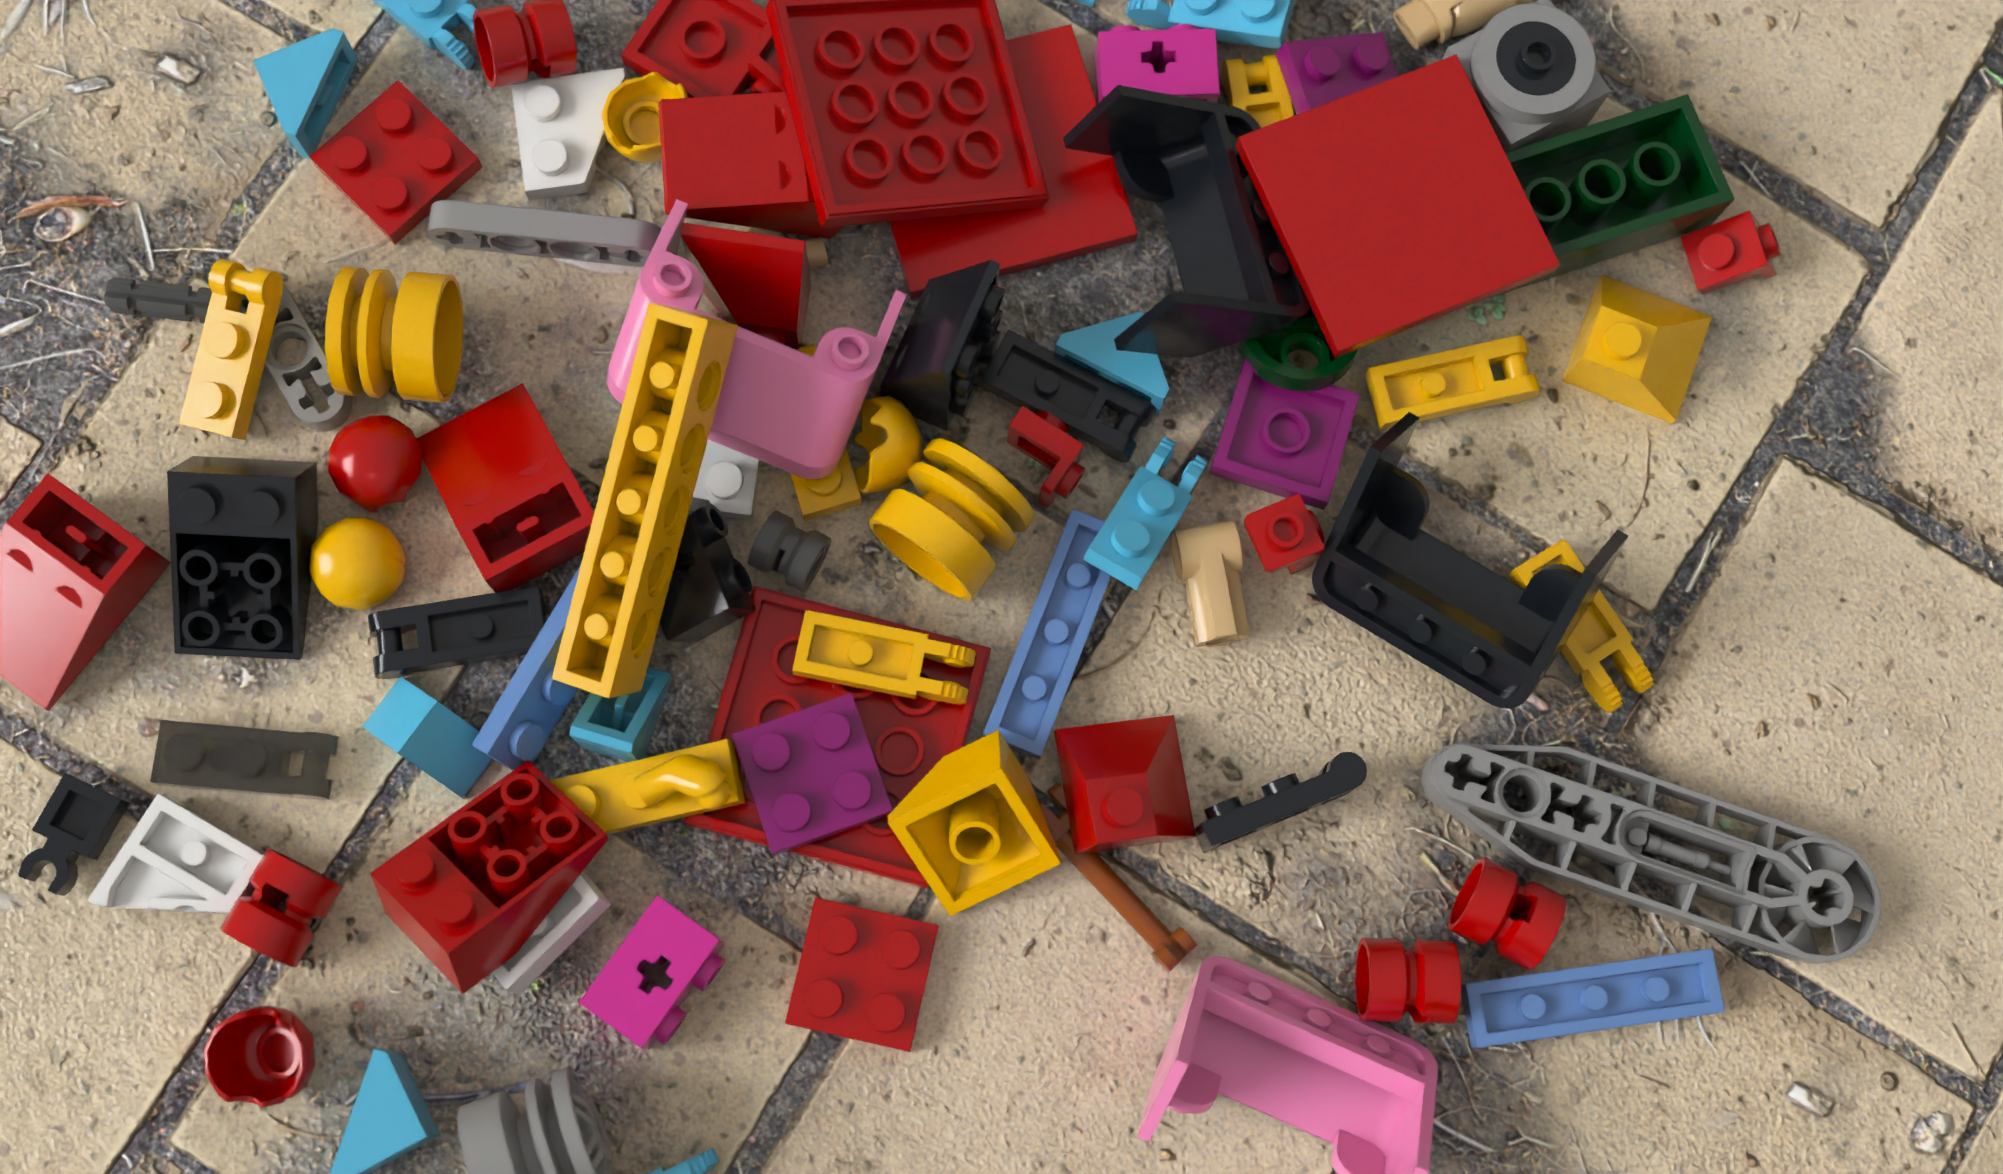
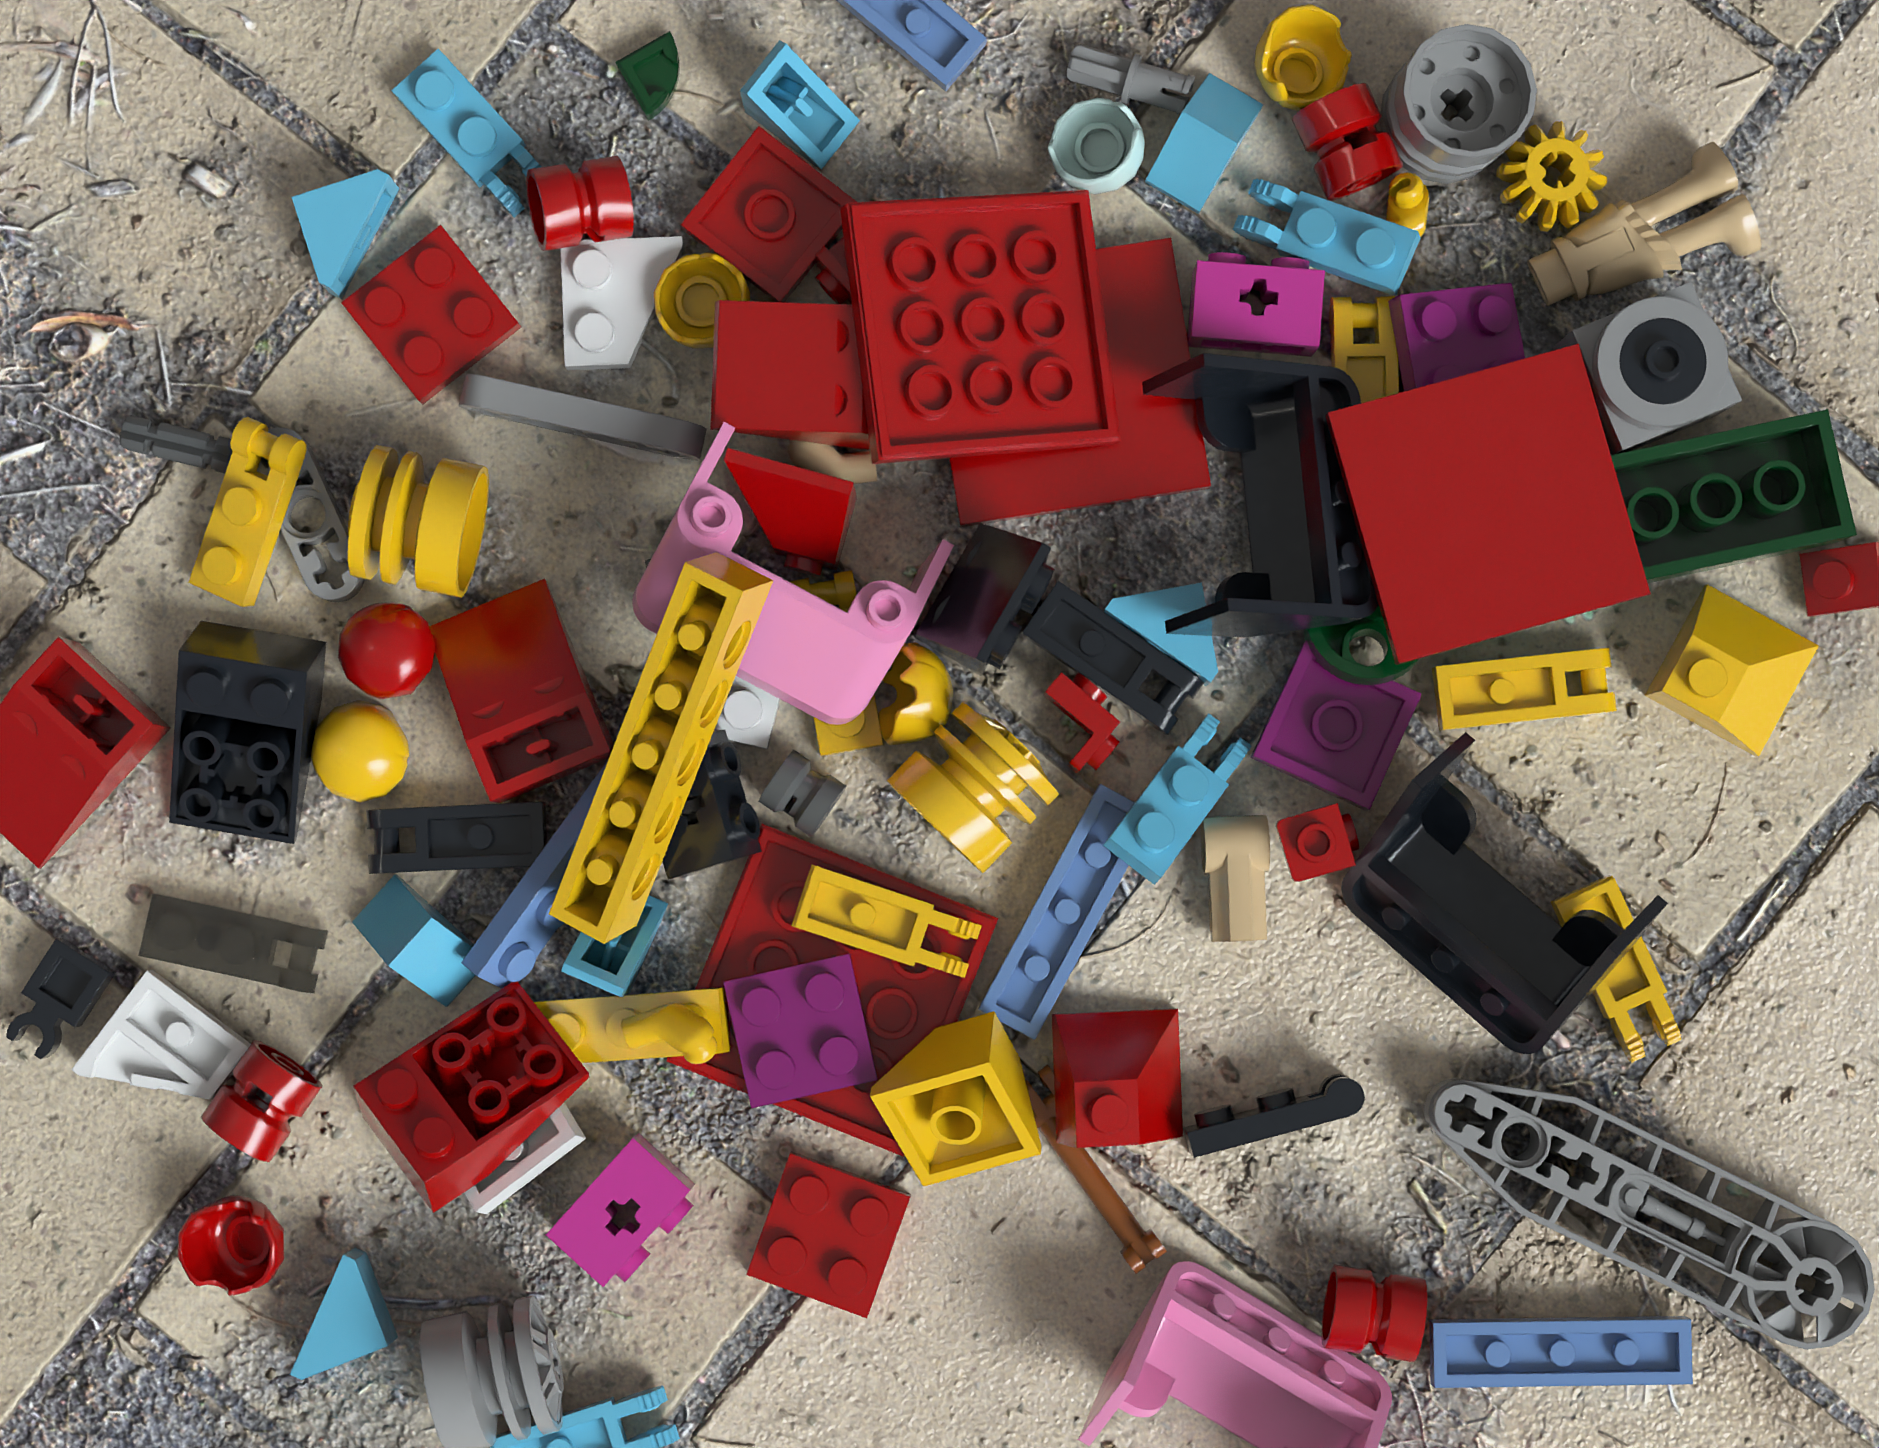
camera: 15 degrees right, 10 degrees up
red wheel [1447,857,1567,970] -> none

